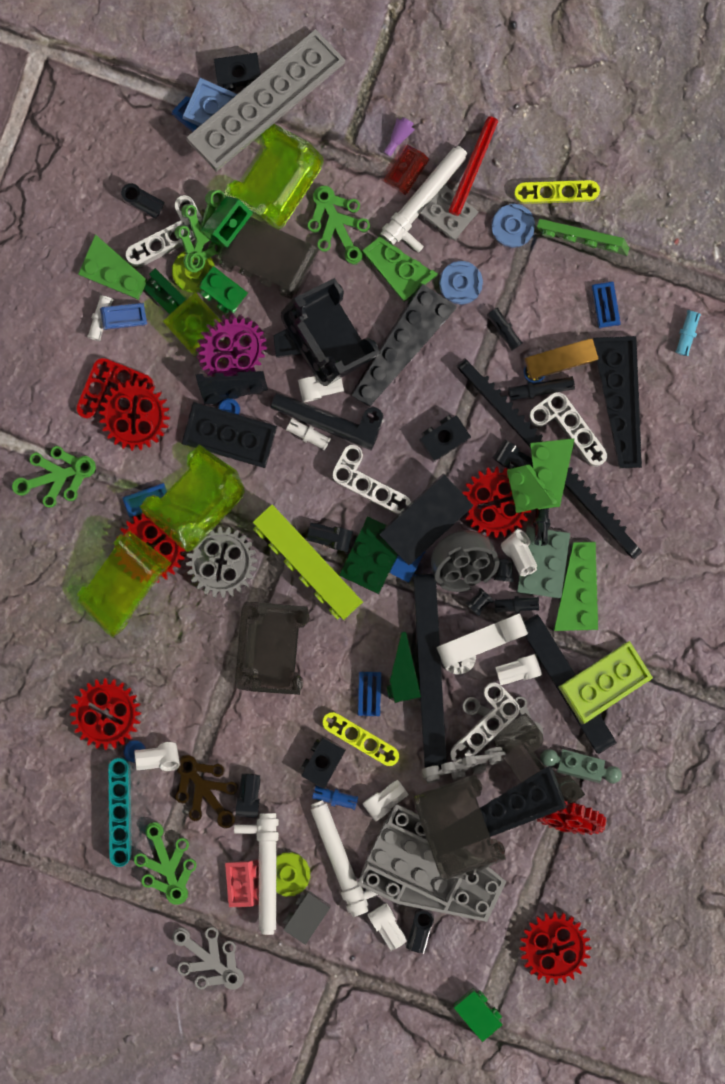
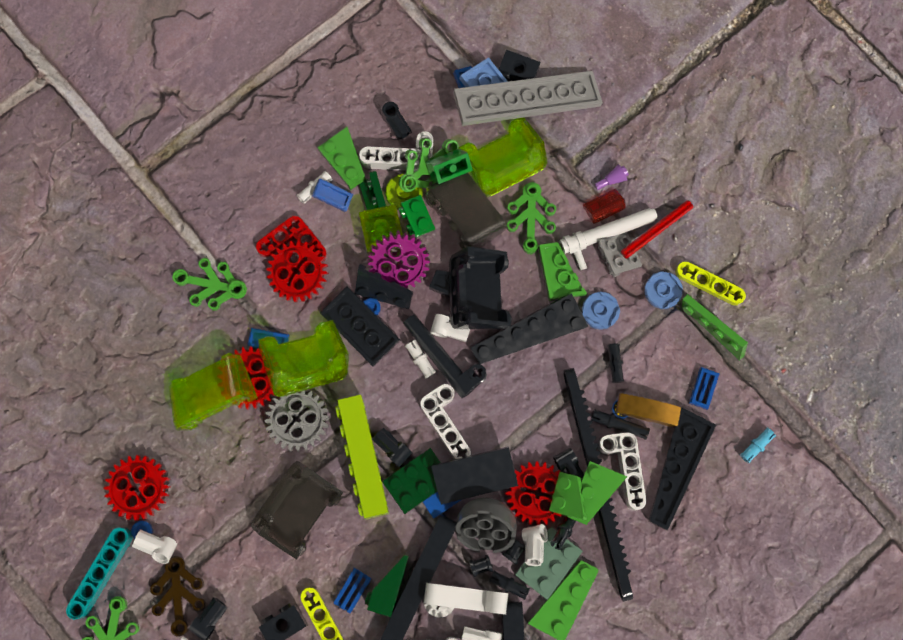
camera: 15 degrees right, 10 degrees down
black brick [419,415,471,462] -> none

